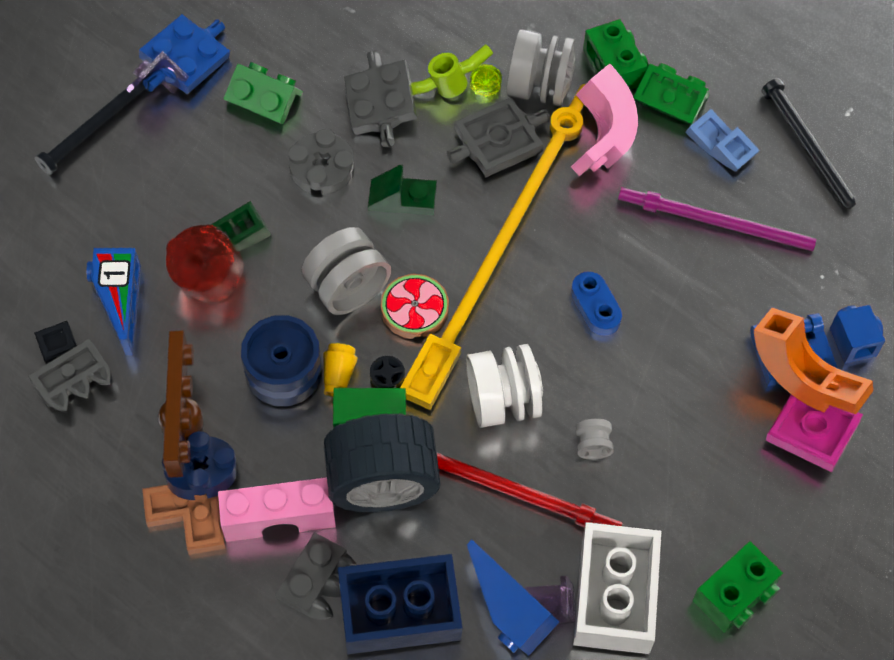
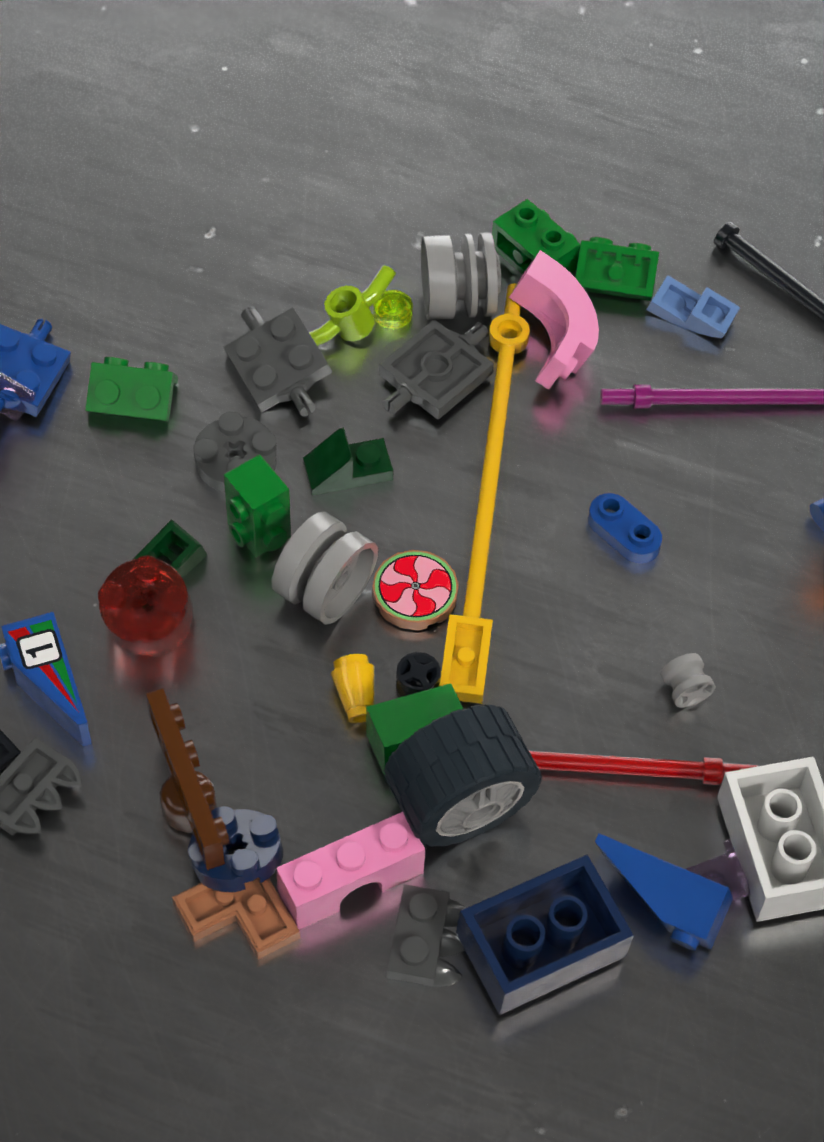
camera: 20 degrees left, 5 degrees down
dark blue wheel [241,315,322,406] -> none
white wheel [466,344,543,428] -> none
none -> green brick [224,454,291,558]

